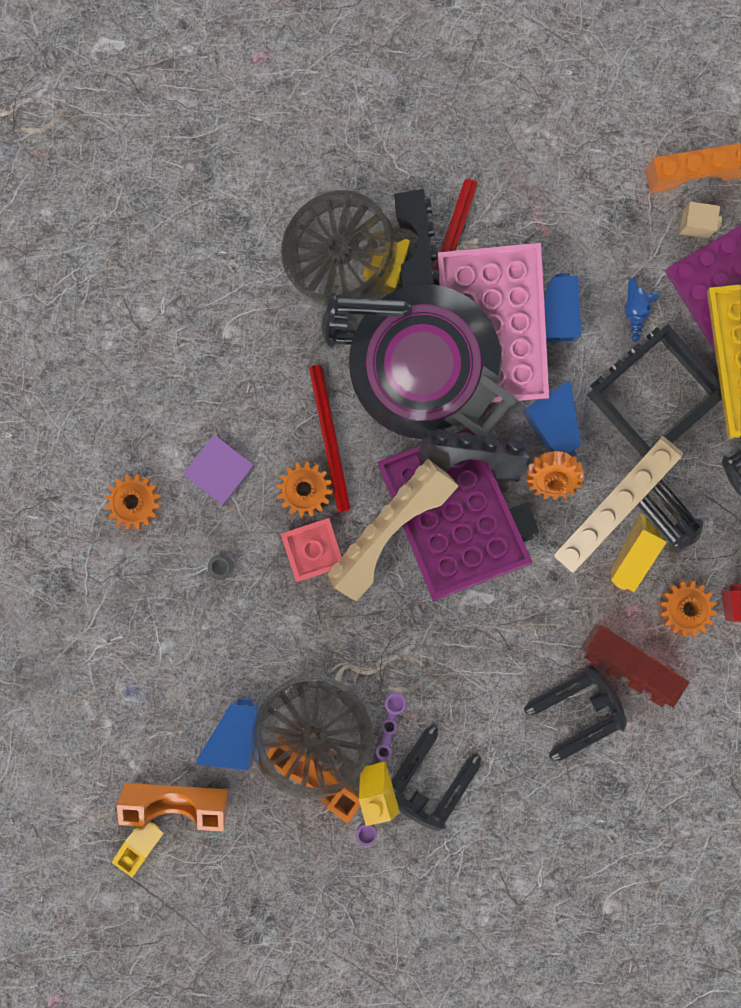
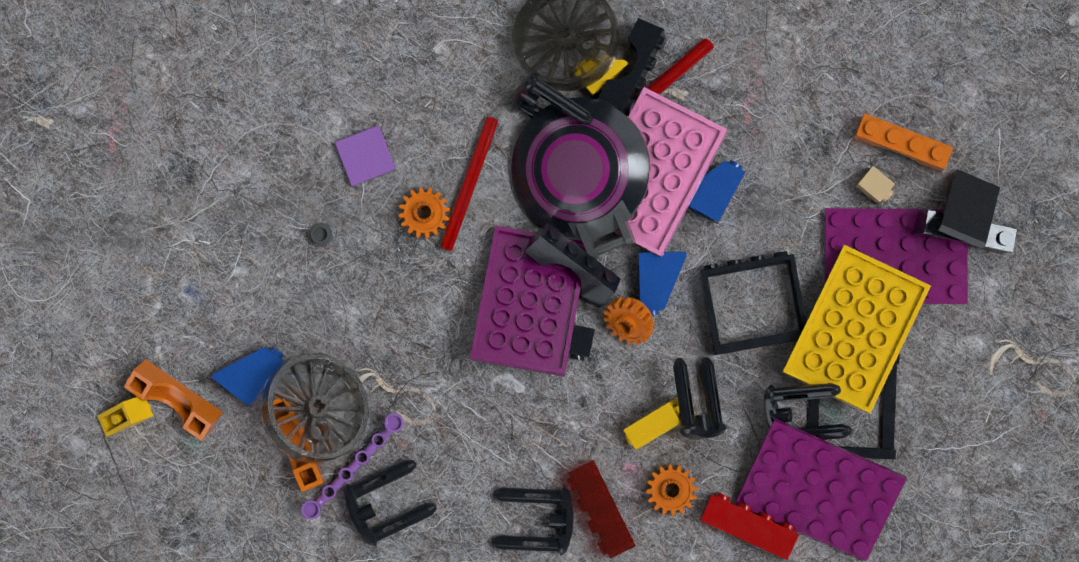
camera: 35 degrees right, 0 degrees up
orange gear [105,474,162,530] -> none
coral plate [281,518,342,582] -> none
tan arch [327,459,458,602] -> none
yellow slope [359,761,400,826] -> none
tan arch [553,436,683,573] -> none
blue piece [624,278,659,342] -> none

